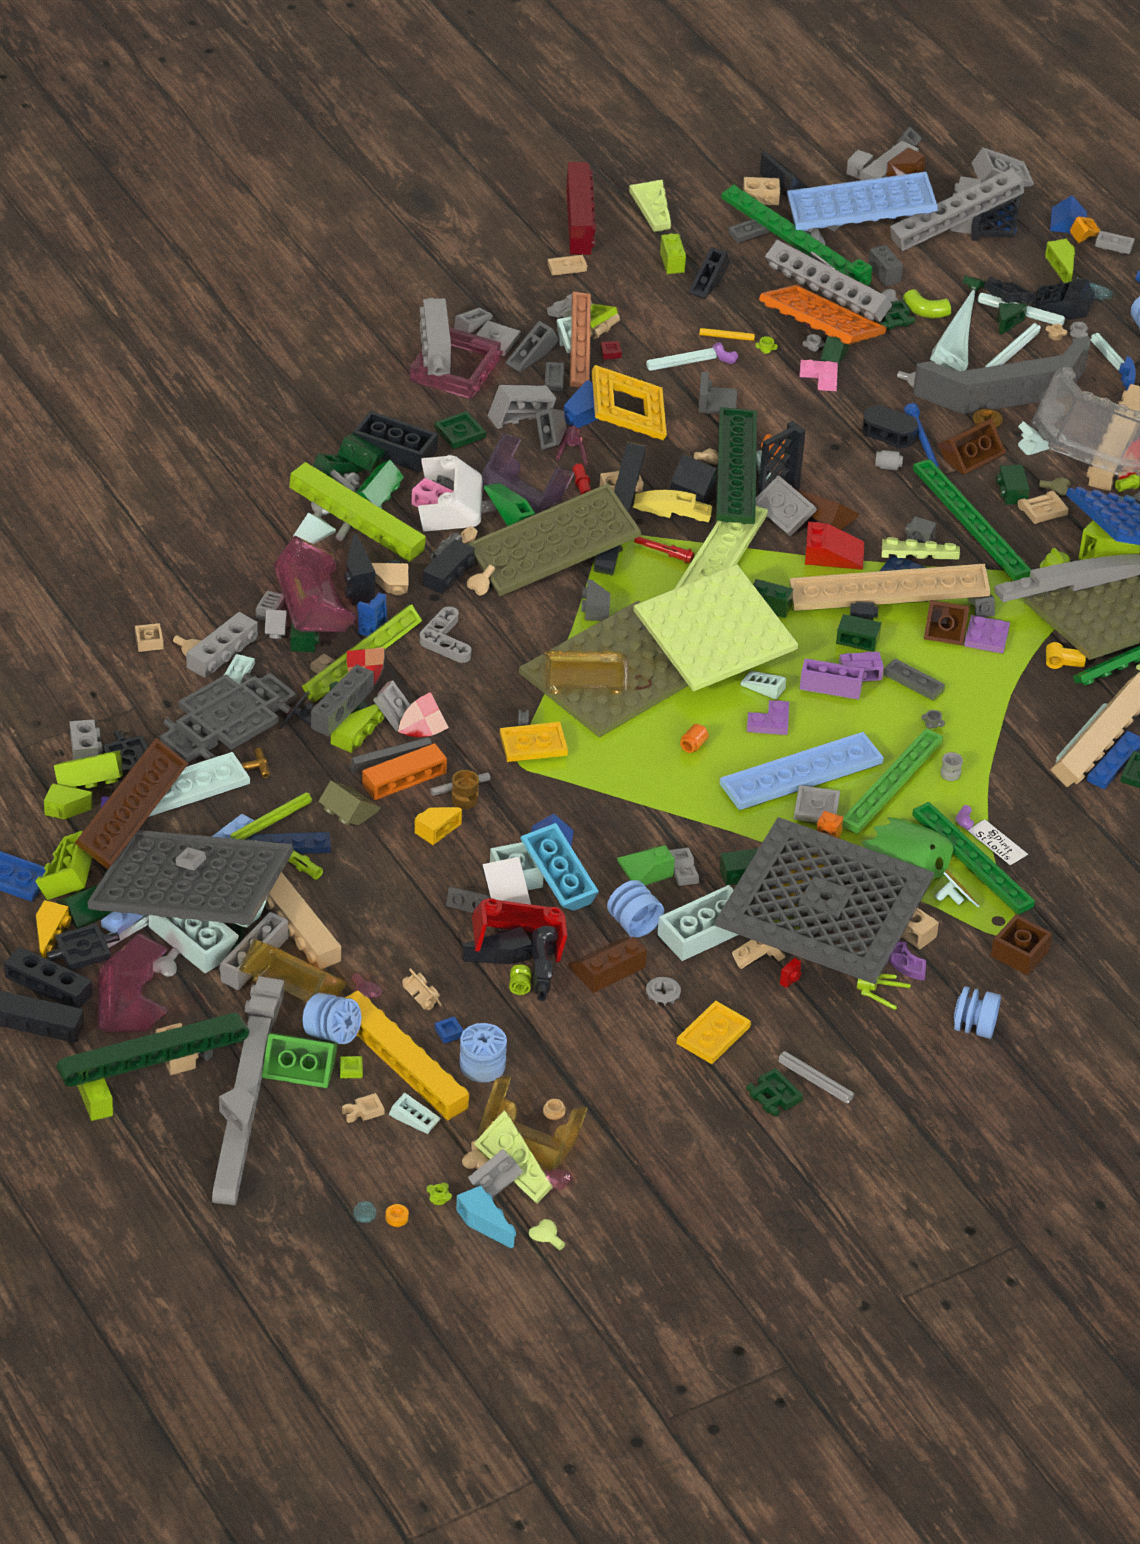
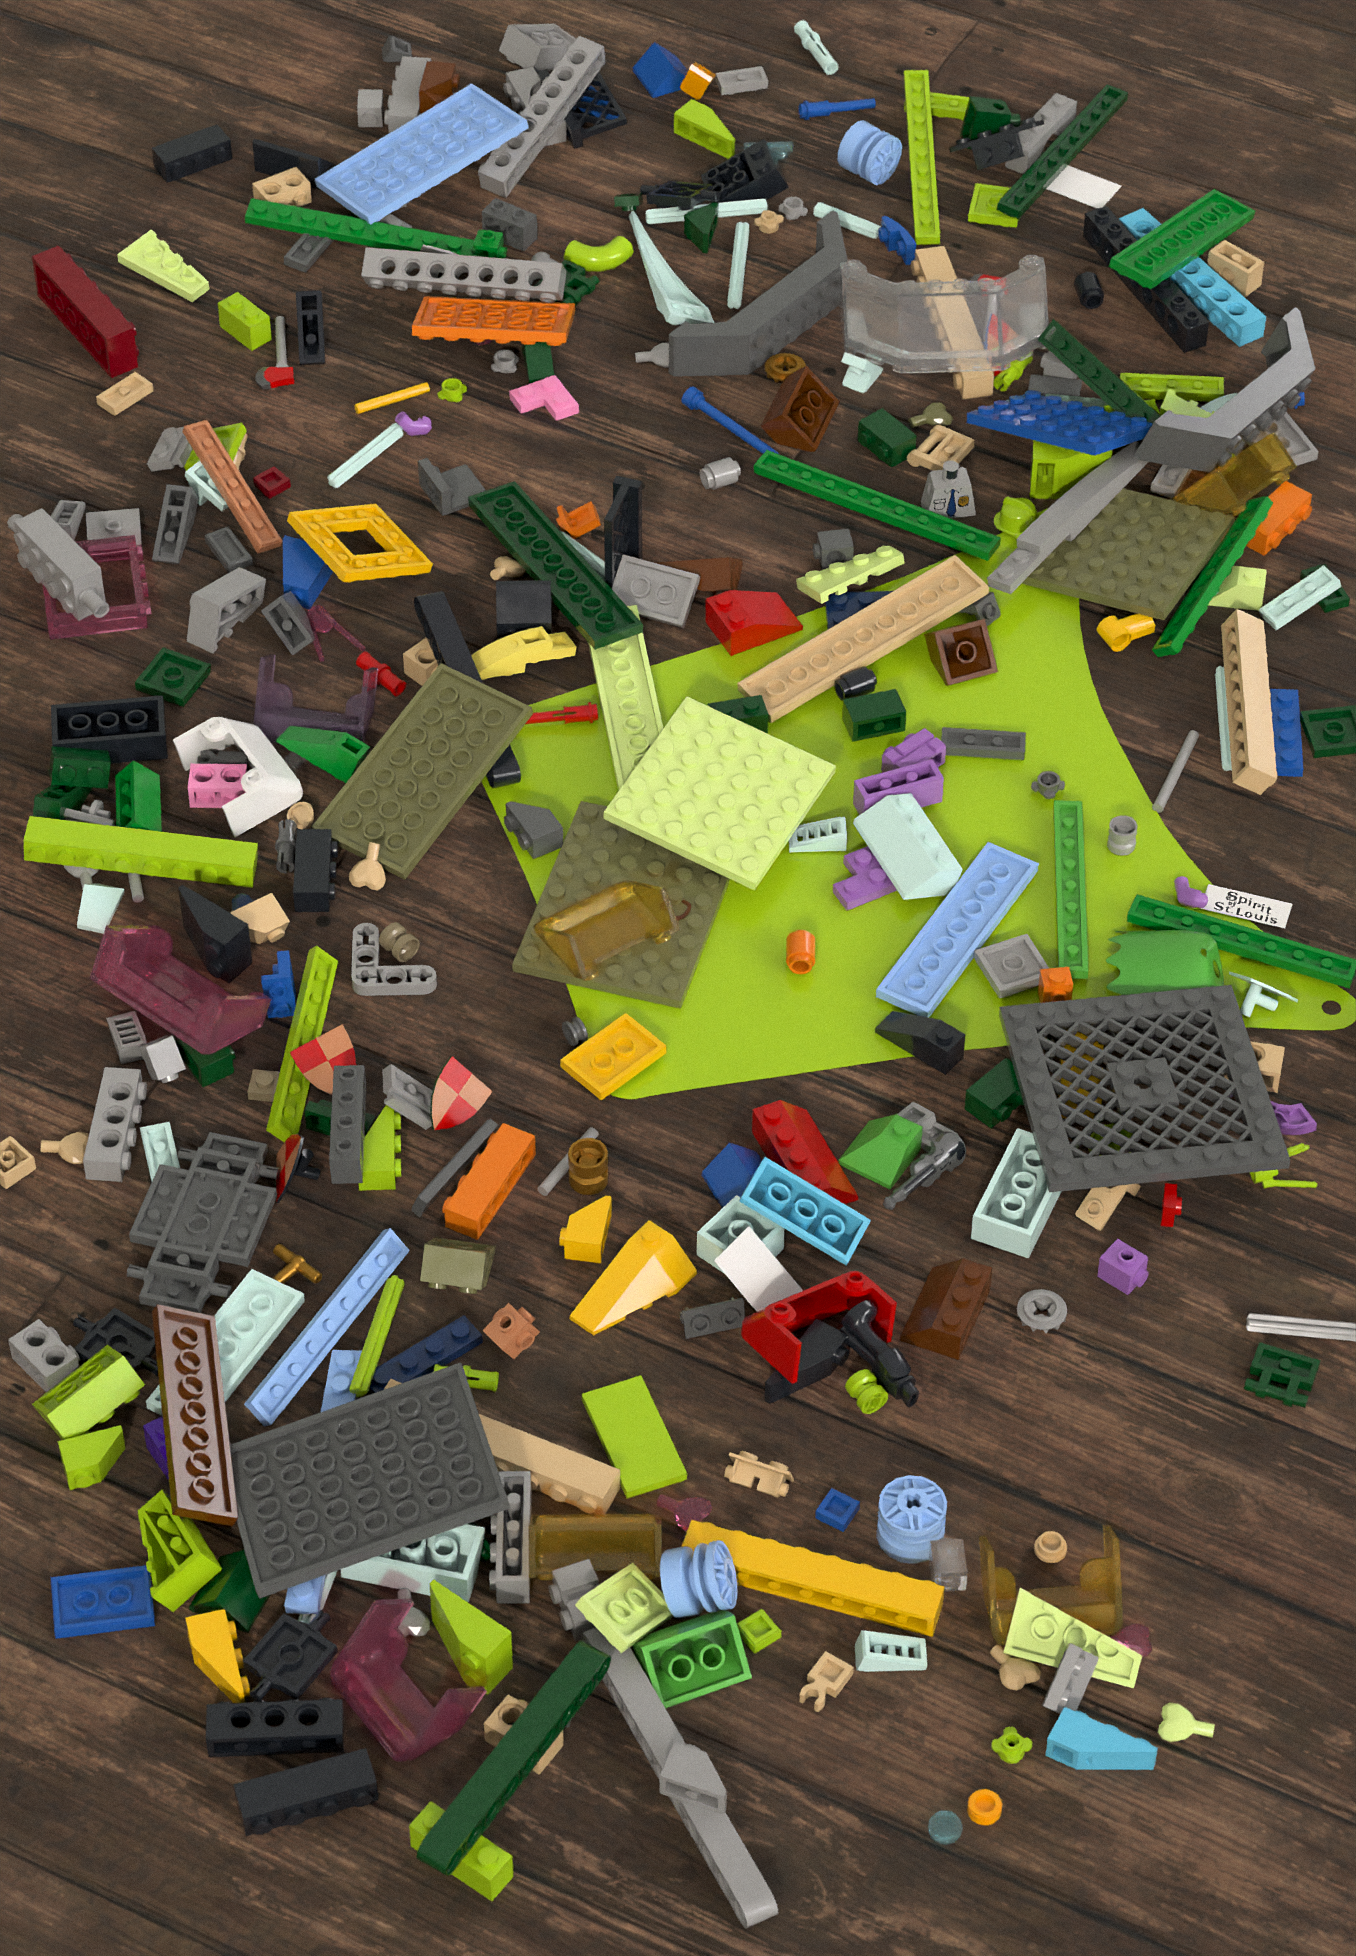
camera: 30 degrees left, 5 degrees up
light grey plate [176,847,206,870] -> none
light blue wheel [607,880,664,938] -> none
yellow plate [676,1001,751,1064] -> none
black brick [862,405,918,448] -> none
medium lavender plate [964,615,1010,653] -> none
none -> black brick [152,124,232,183]
none -> light blue plate [244,1228,410,1427]
none -> piece [255,316,294,390]
none -> dark tan wheel [379,922,420,962]
none -> lime slope [429,1579,513,1695]
none -> nougat brick [483,1303,540,1359]
none -> yellow wedge [570,1220,697,1335]
none -> yellowish green plate [575,1563,673,1653]
none -> lime tile [582,1375,687,1499]
none -> red slope [752,1100,858,1204]
none -> light aqua slope [853,793,963,900]
none -> black slope [875,1011,965,1075]
none -> dark grey piece [883,1132,966,1210]
none -> light grey torso [921,461,976,518]
none -> clear brick [929,1538,968,1591]
none -> medium lavender brick [1097,1239,1149,1295]
none -> light grey bar [1152,730,1199,813]

